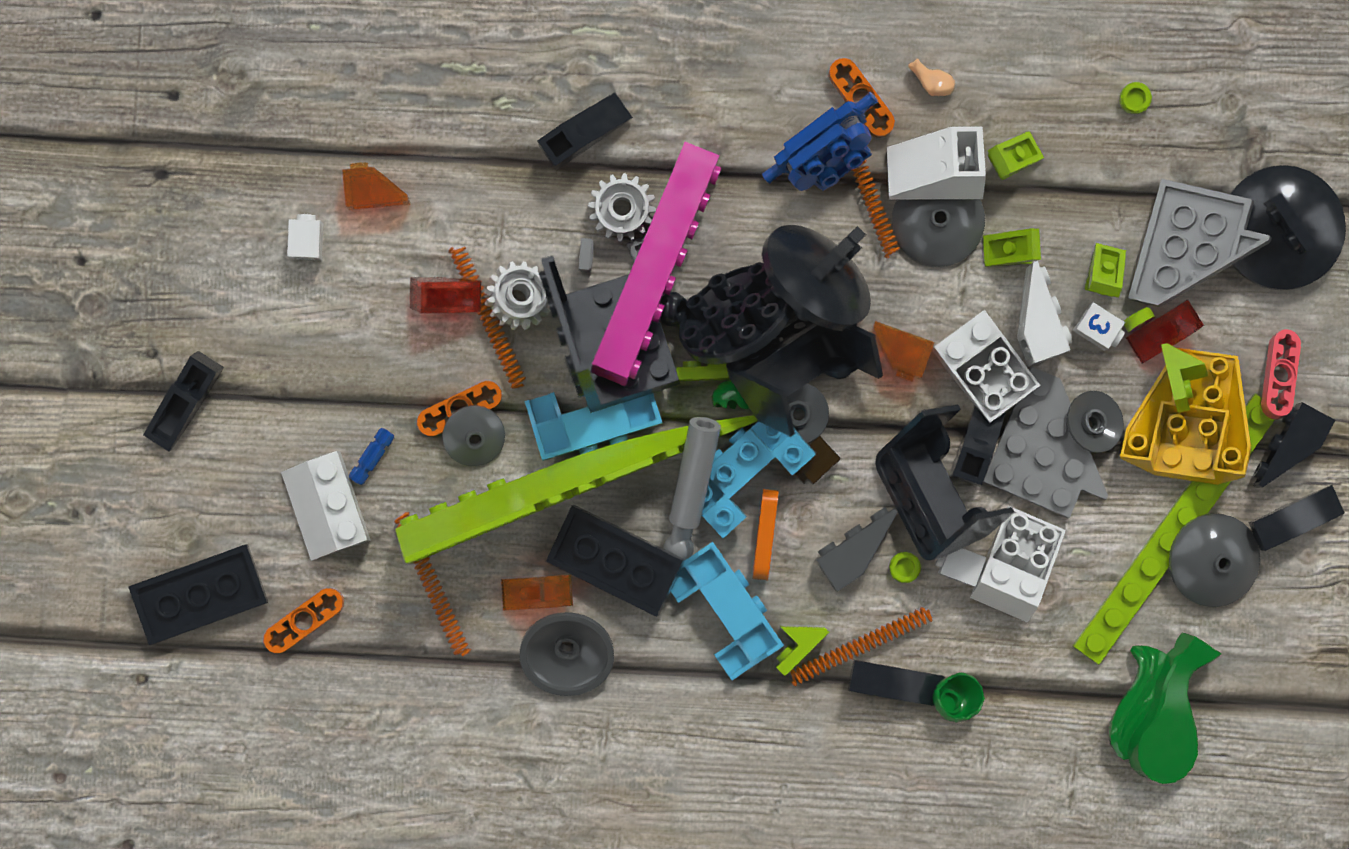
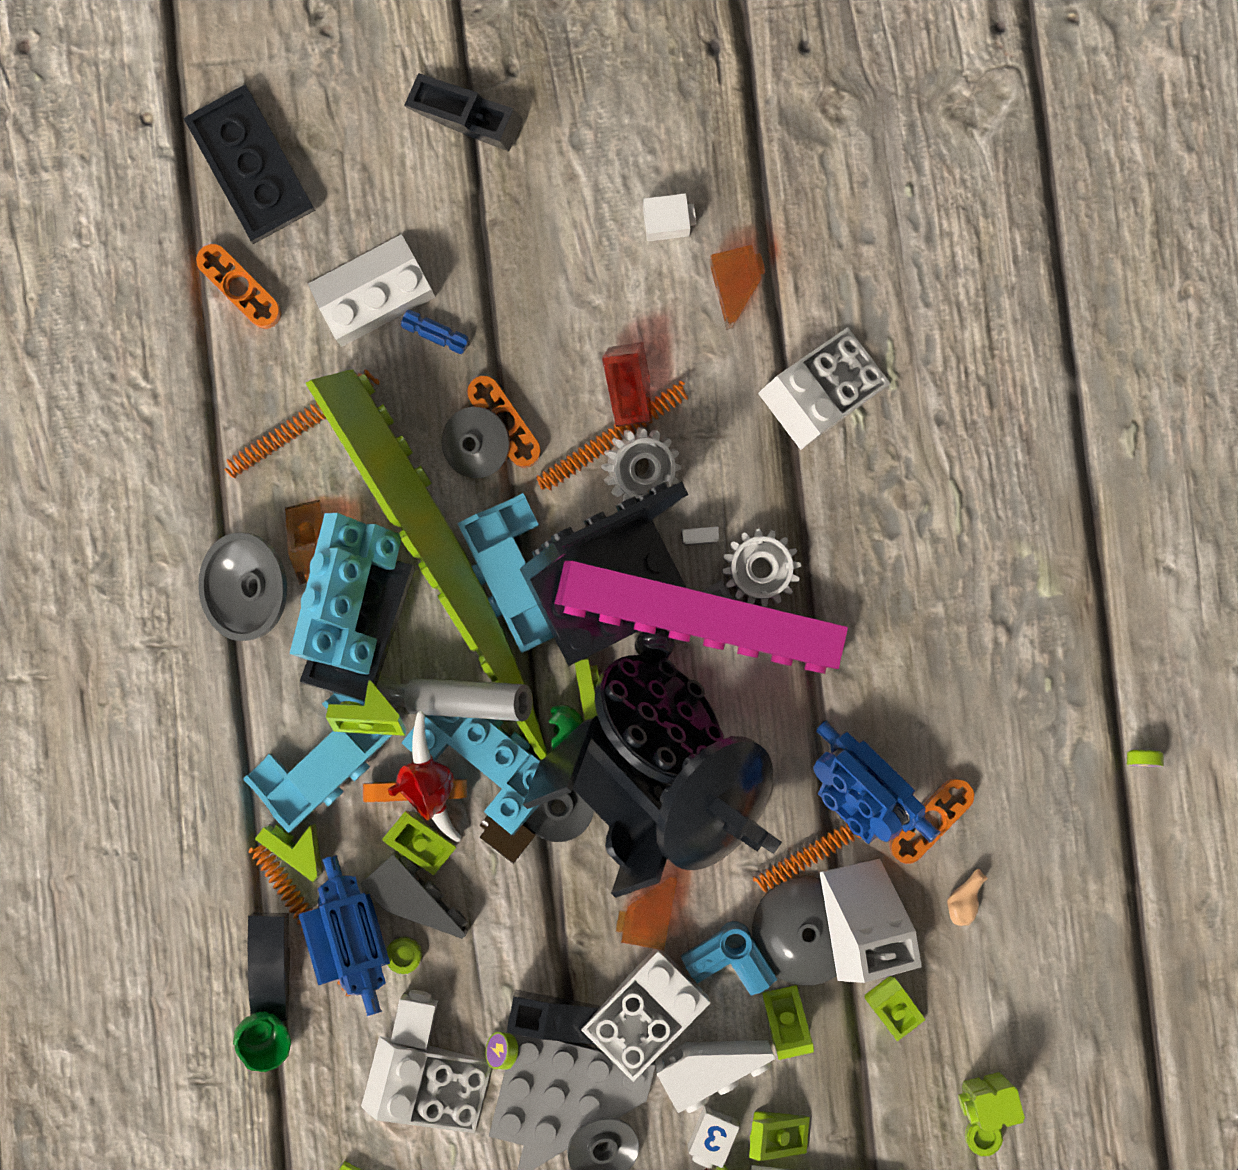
camera: 80 degrees right, 0 degrees up
black slope [537,92,633,171] -> none
black windscreen [875,404,1014,561] -> none
none -> medium azure bracket [289,513,401,674]
none -> blue piece [299,855,390,1016]
none -> lime slope [326,680,406,736]
none -> lime slope [382,811,457,875]
none -> red helmet [388,711,461,842]
none -> tile [485,1032,518,1070]
none -> dark azure piece [681,921,777,996]
none -> white slope [758,327,891,450]
none -> lime brick [958,1072,1025,1133]

